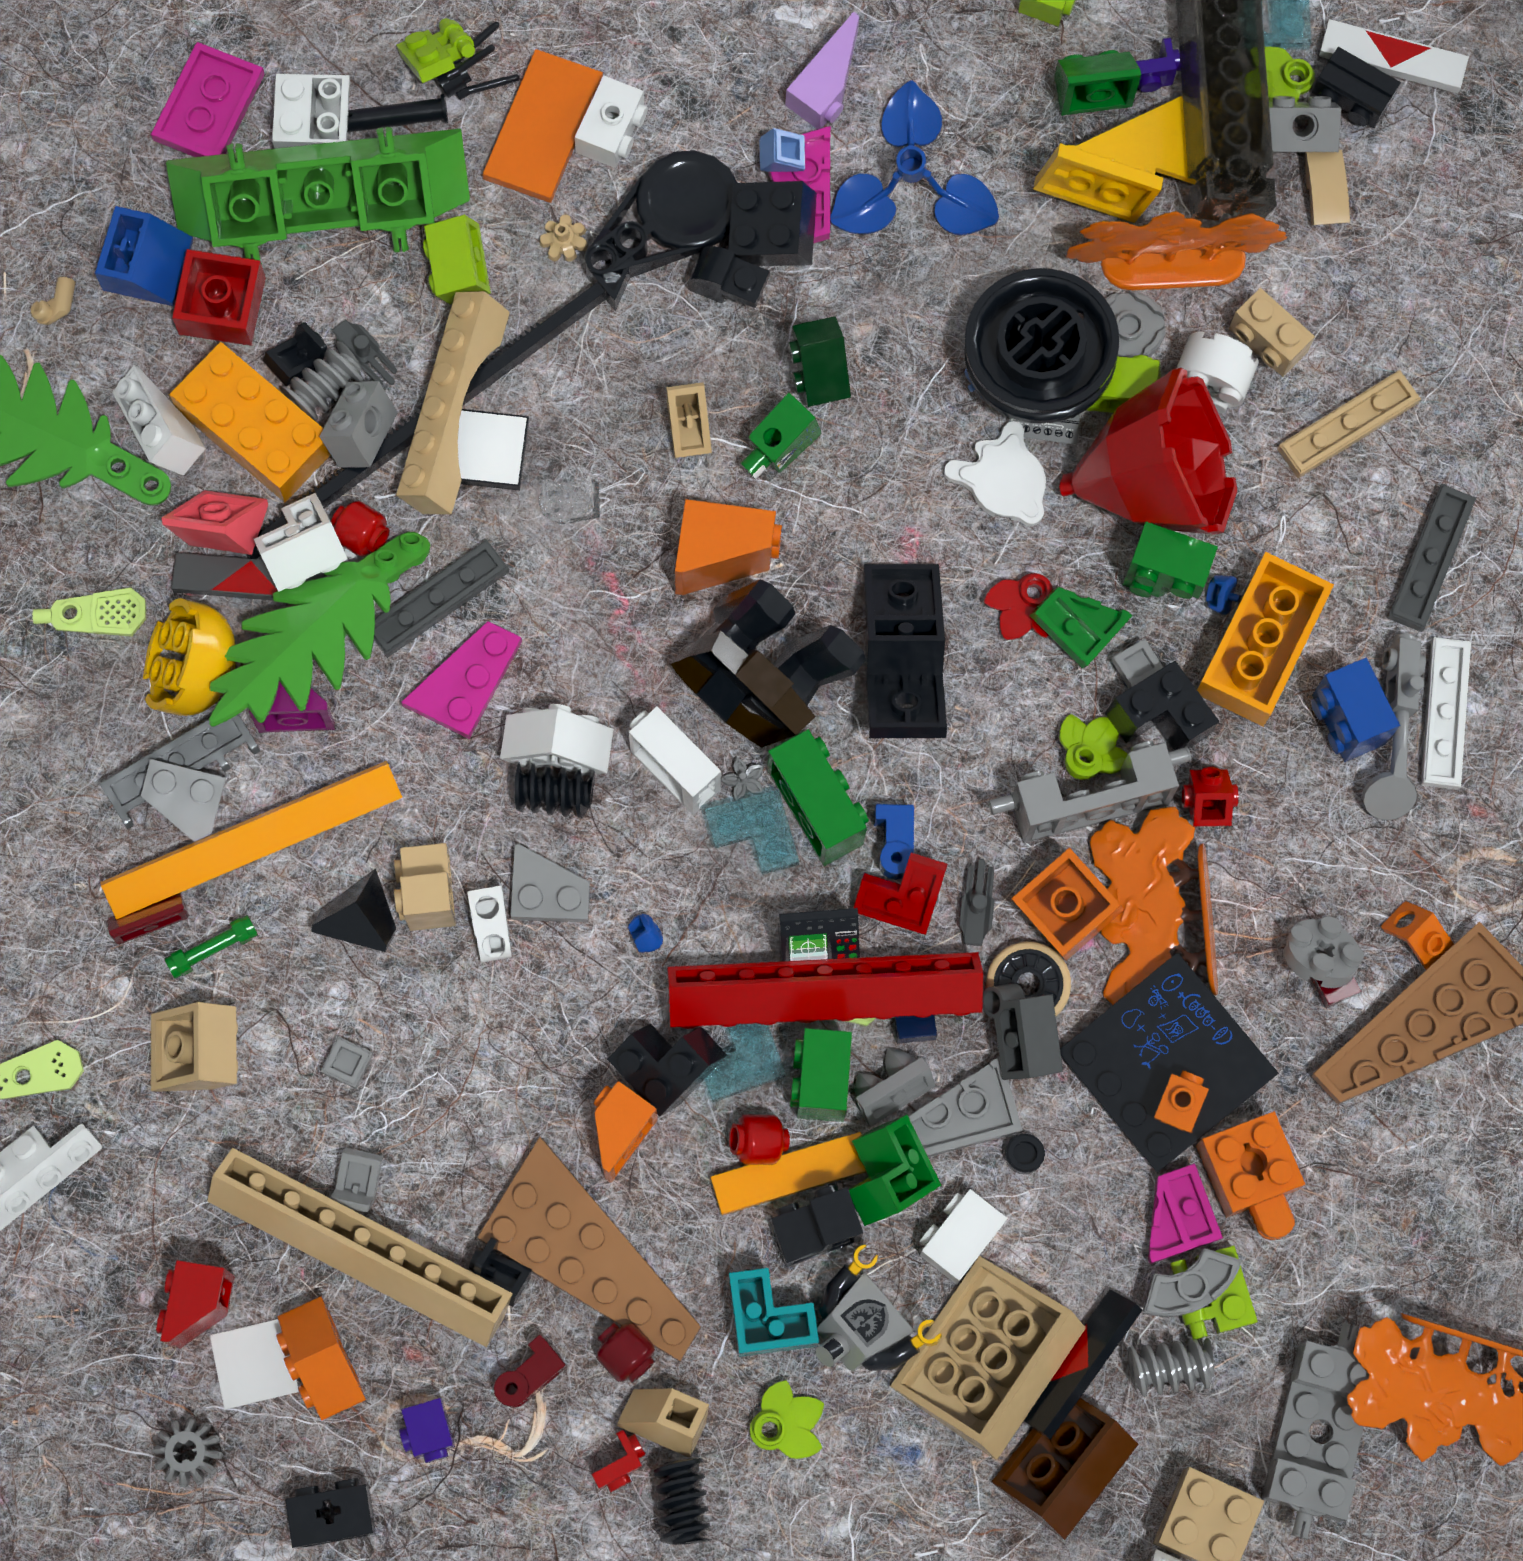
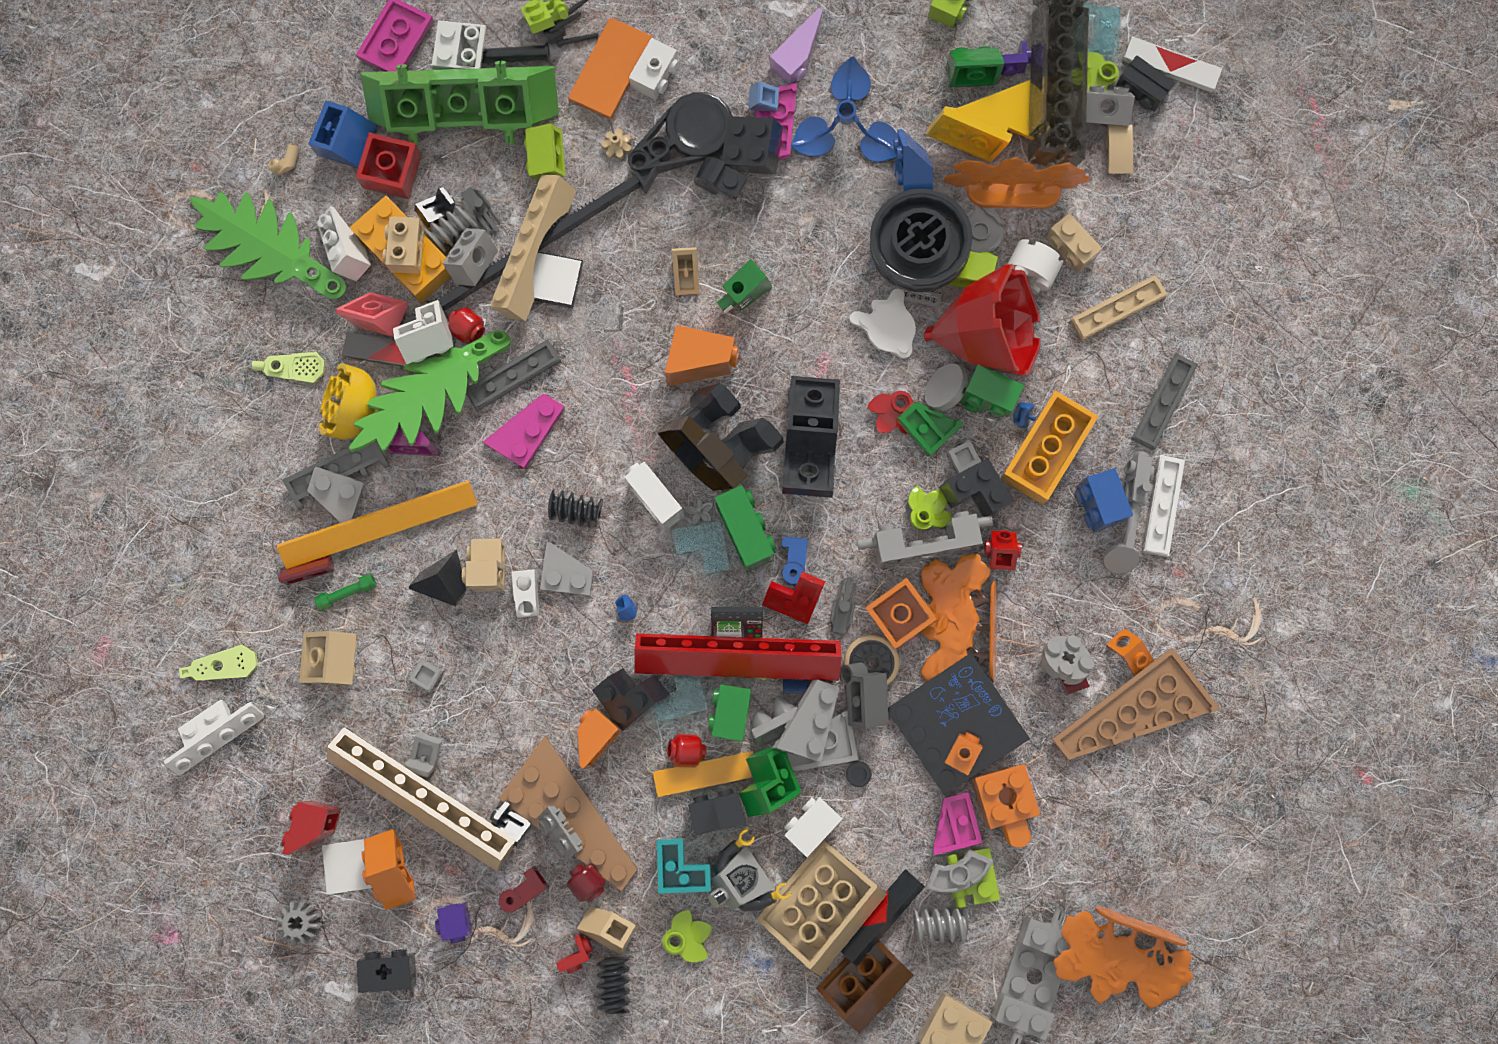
camera: 10 degrees right, 5 degrees up
white brick [500,704,614,776] -> none
dark green brick [788,316,851,407] -> none
none -> tan brick [382,217,425,274]
none -> light grey hinge [537,805,583,861]
none -> light grey wing [772,680,839,762]
none -> blue slope [893,129,933,192]
none -> light grey tile [925,363,968,411]

